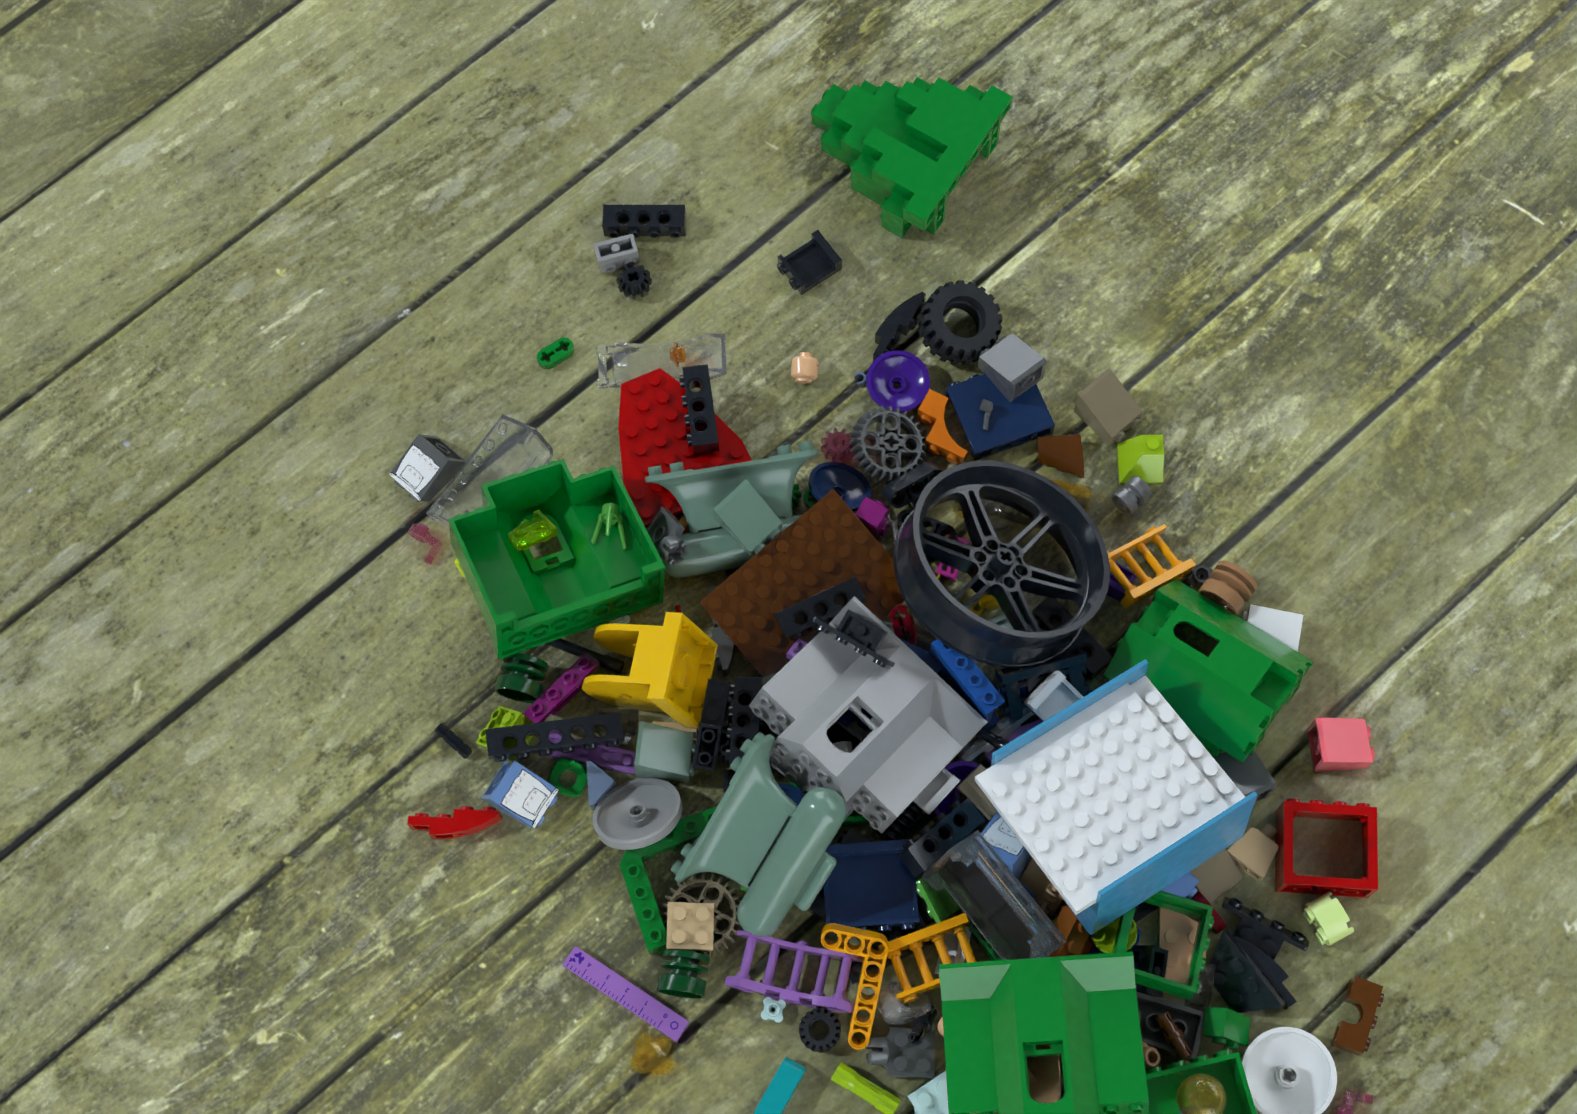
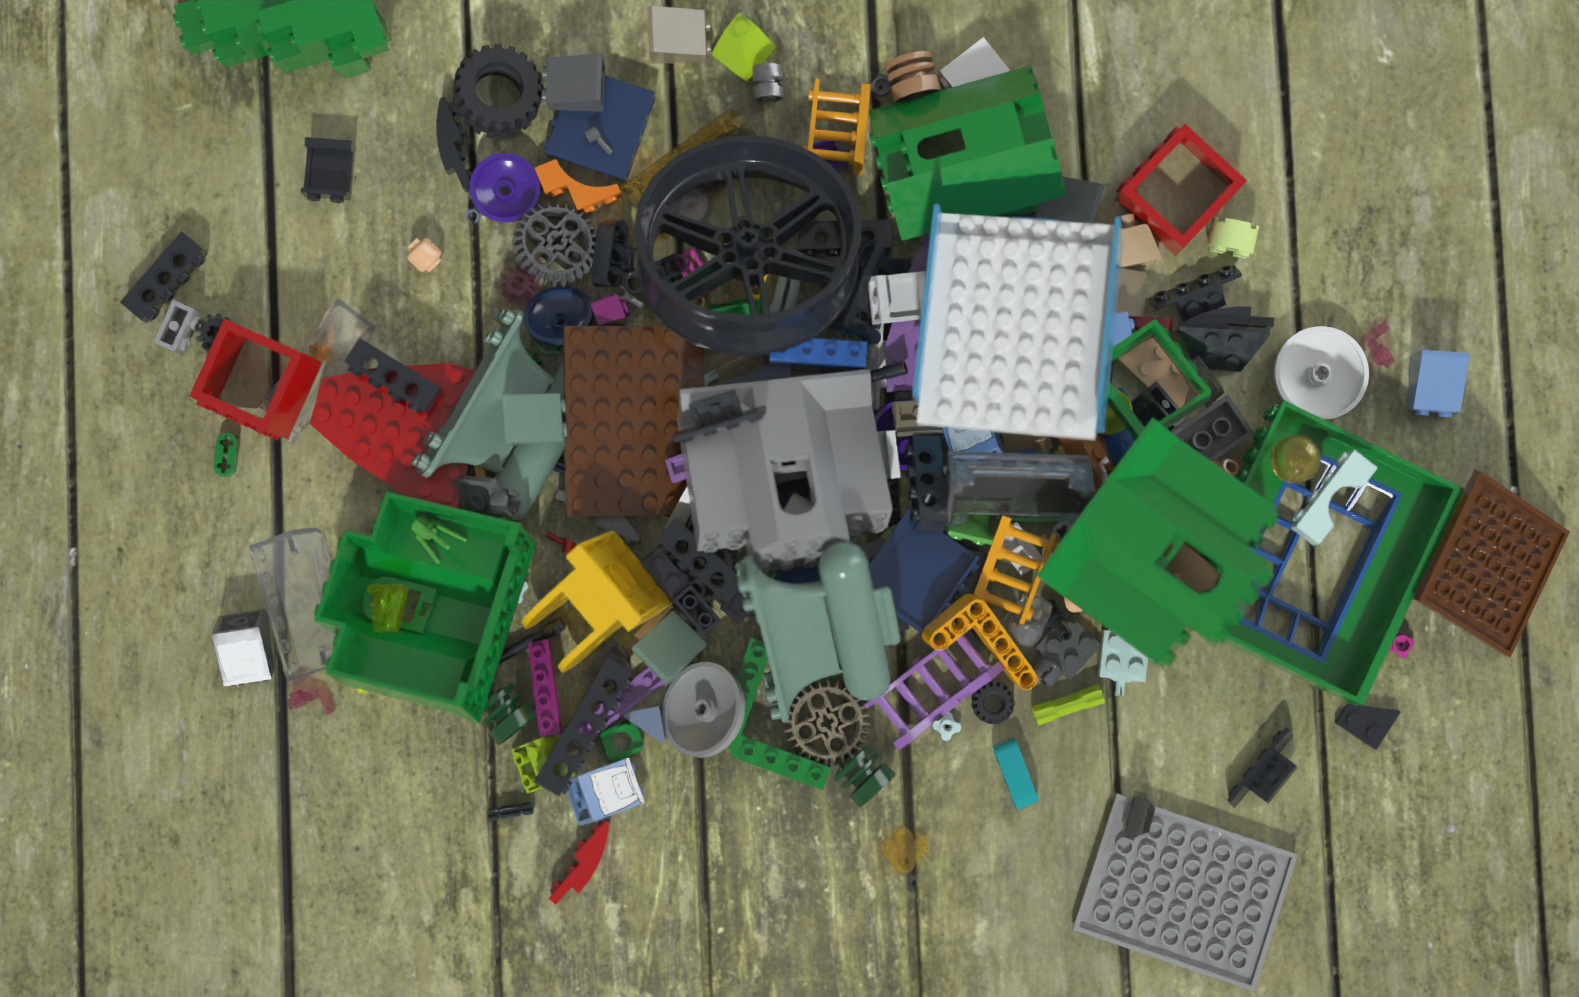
camera: 55 degrees left, 15 degrees up
medium lavender tile [562,946,690,1042] -> none
tan plate [666,902,714,951] -> none
black brick [773,576,867,640] -> none
dark red beam [890,605,918,644] -> none
reddish brown slope [1036,434,1084,478] -> none
reddish brown pin [1155,1012,1193,1061] -> none
green brick [1203,1007,1251,1049] -> none
coral slope [1307,717,1375,773] -> none
reddish brown arch [1331,976,1384,1056] -> none
none -> red window [189,319,323,440]

